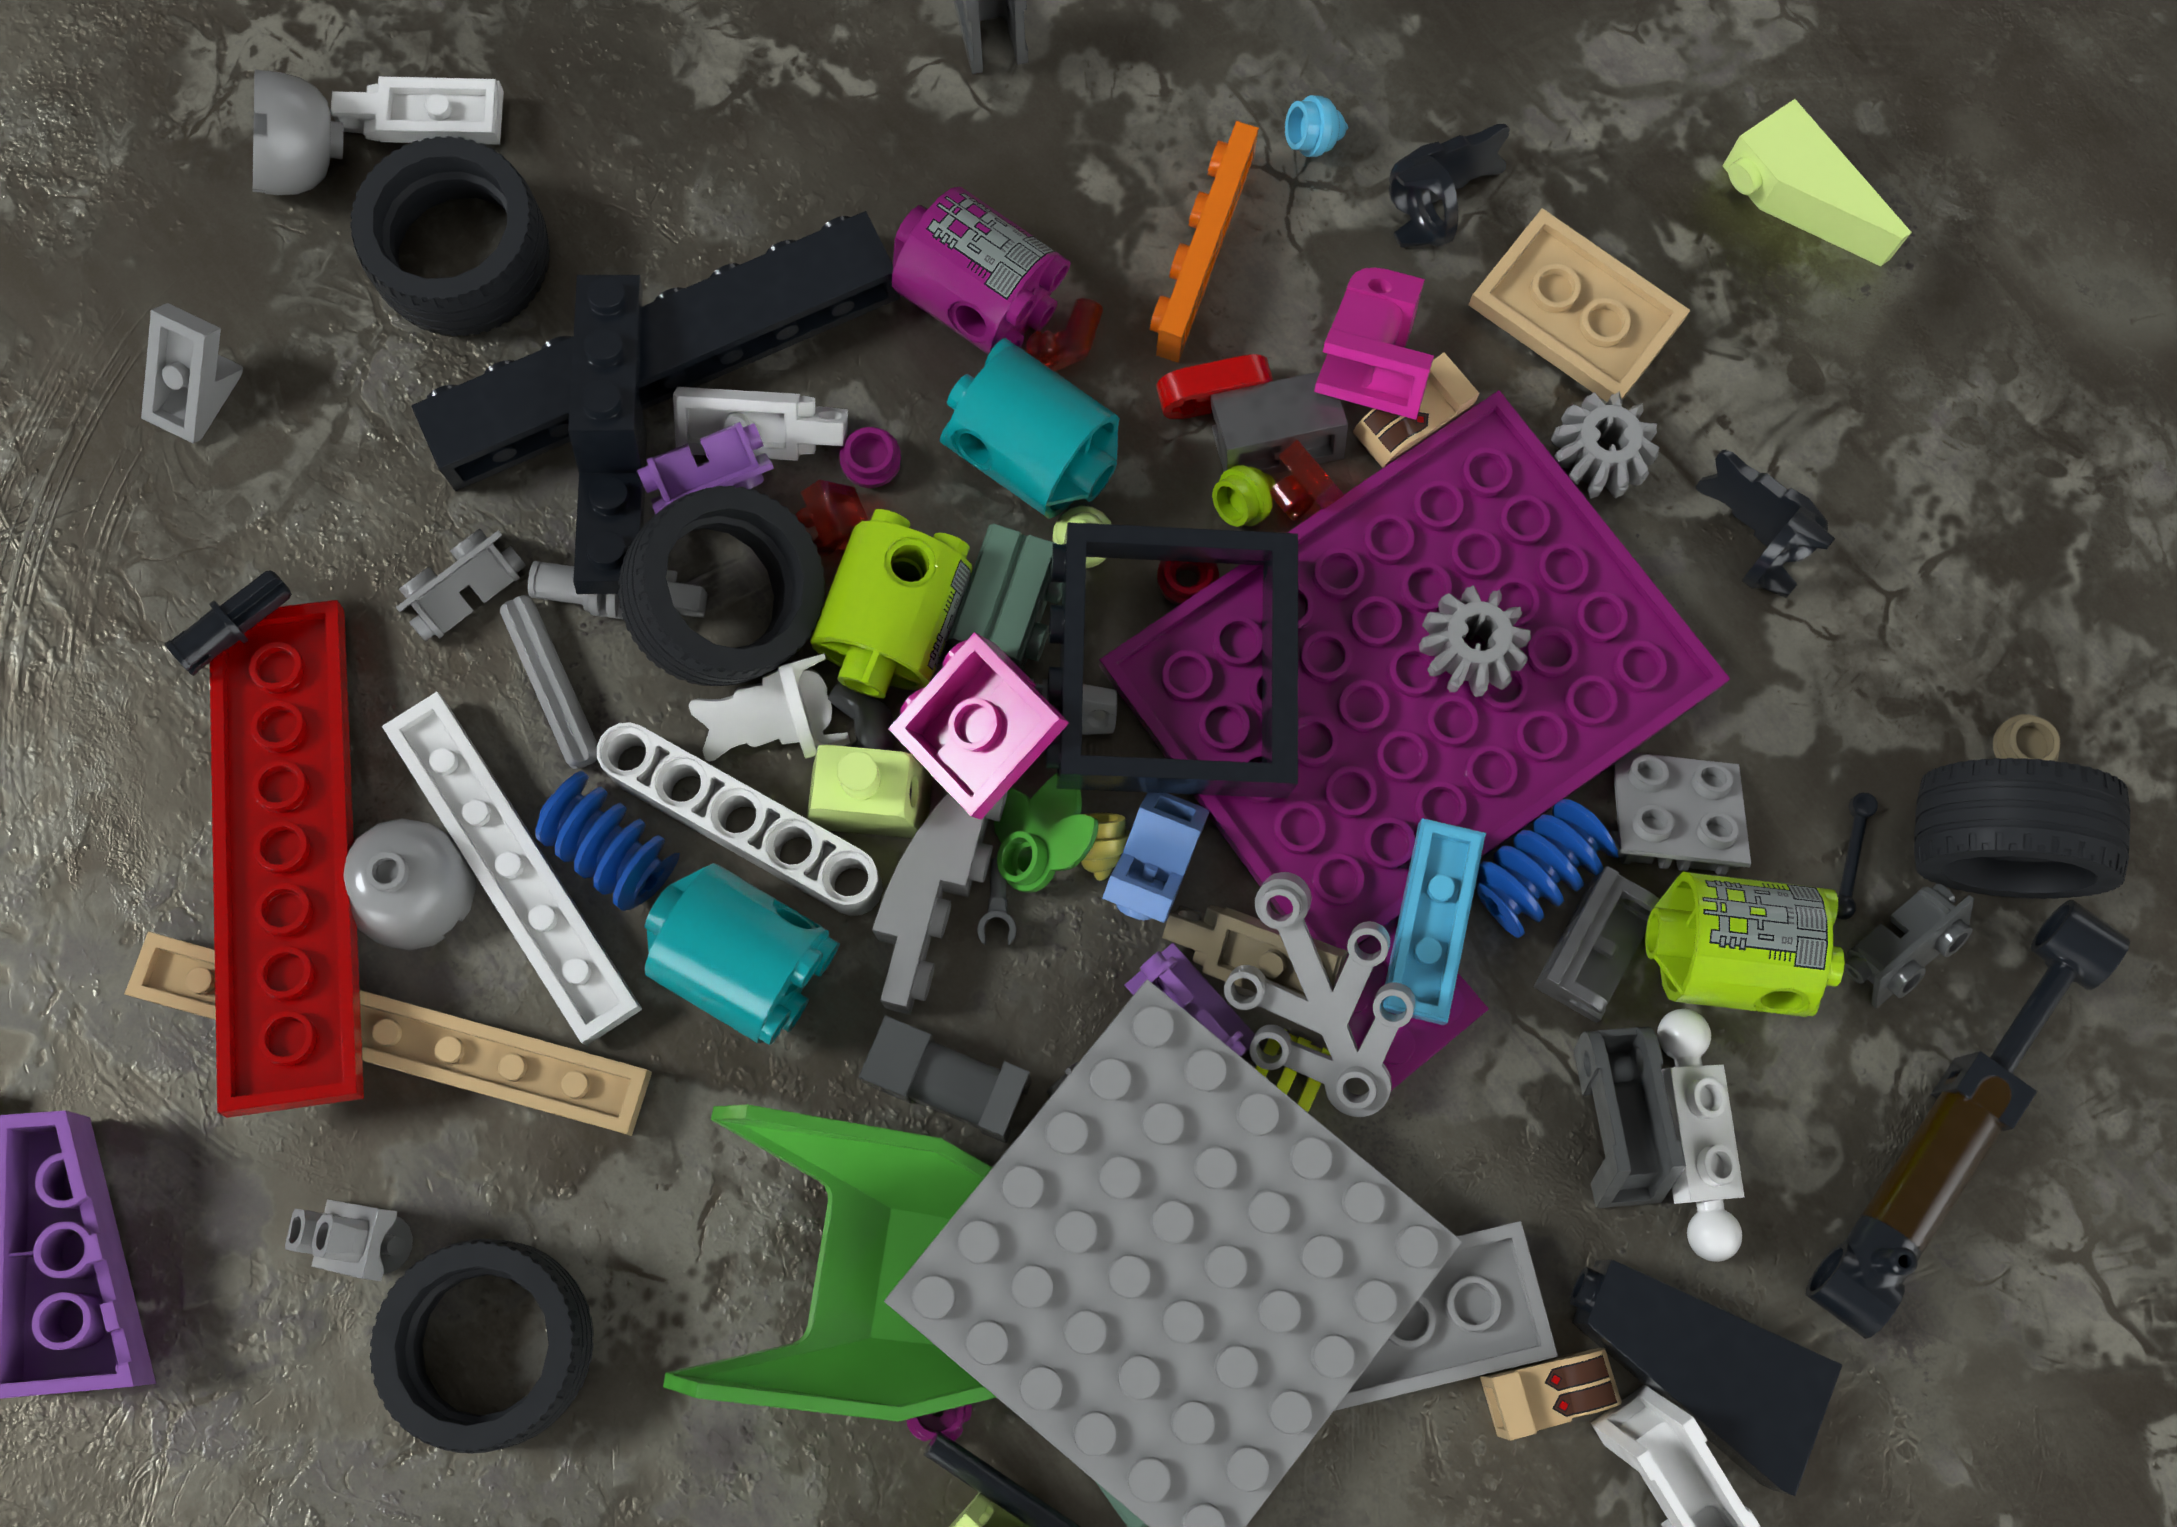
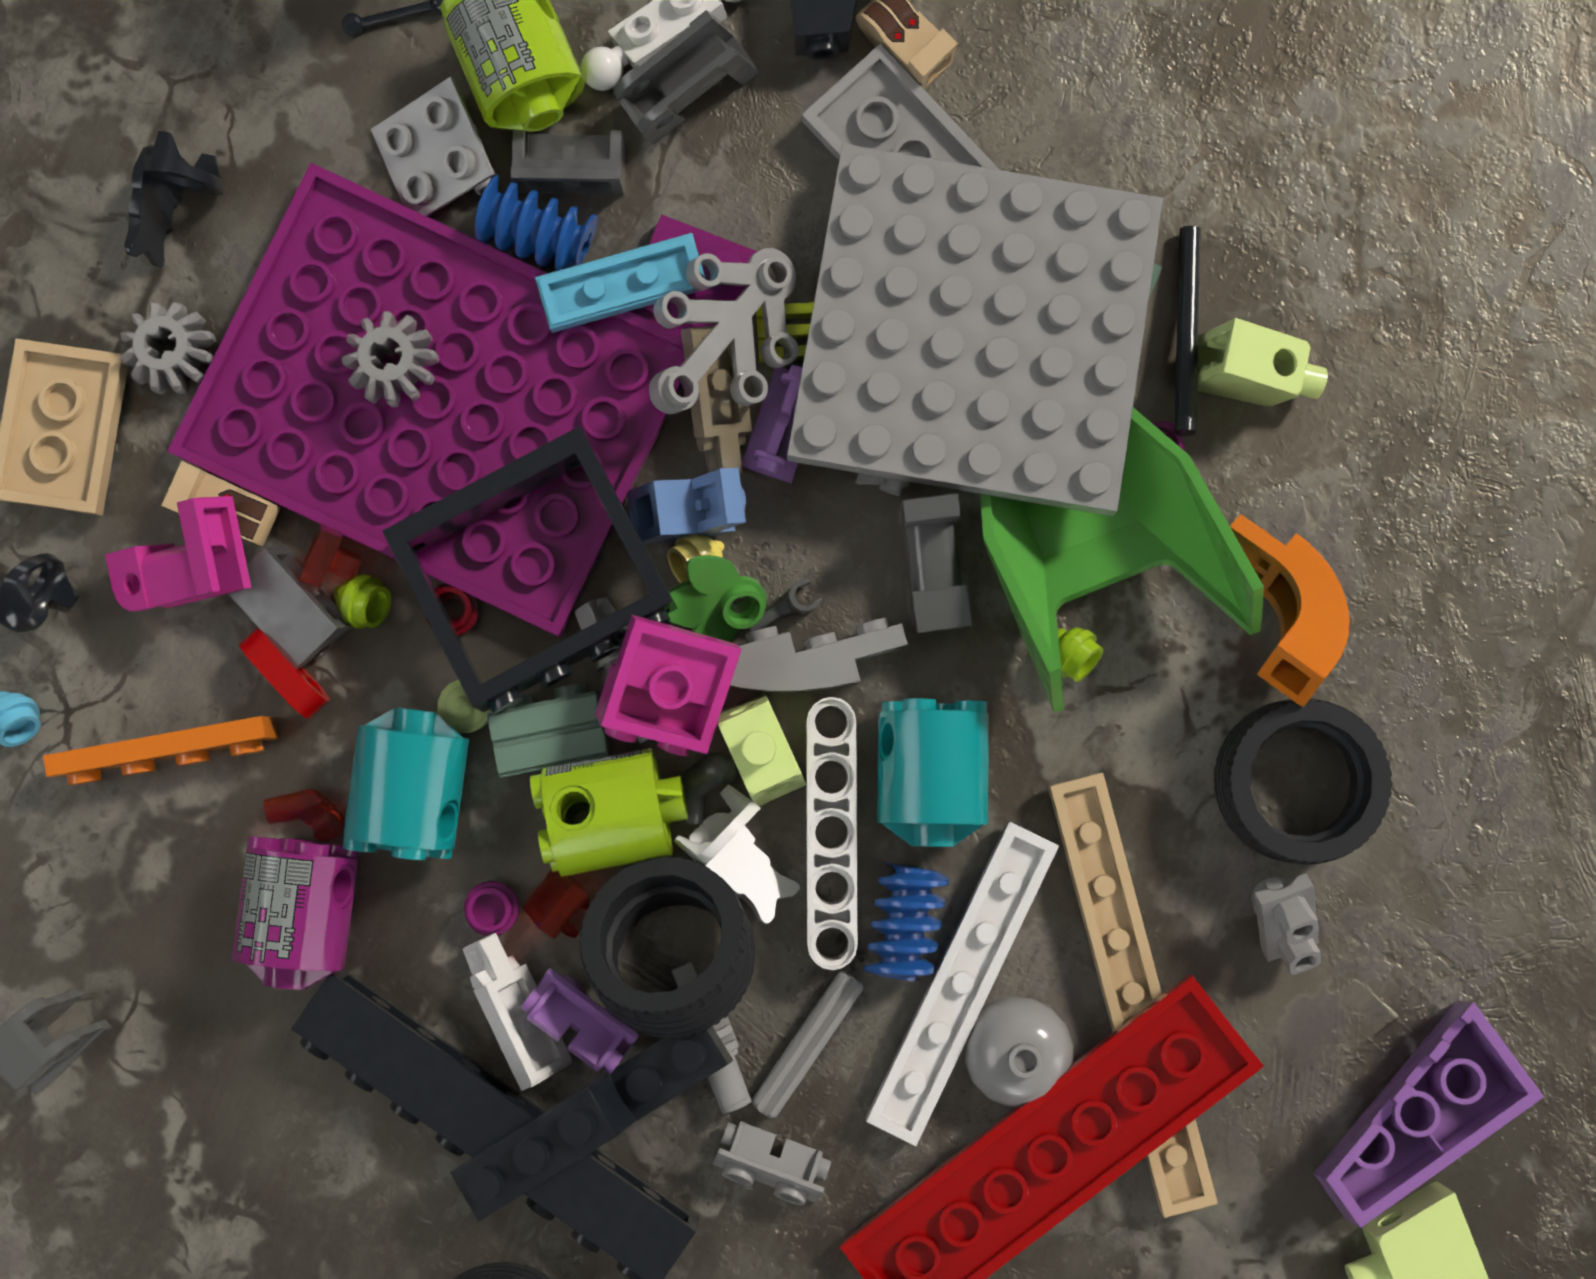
camera: 120 degrees left, 10 degrees up
none -> lime plate [1058,627,1103,682]
none -> orange arch [1230,514,1350,708]

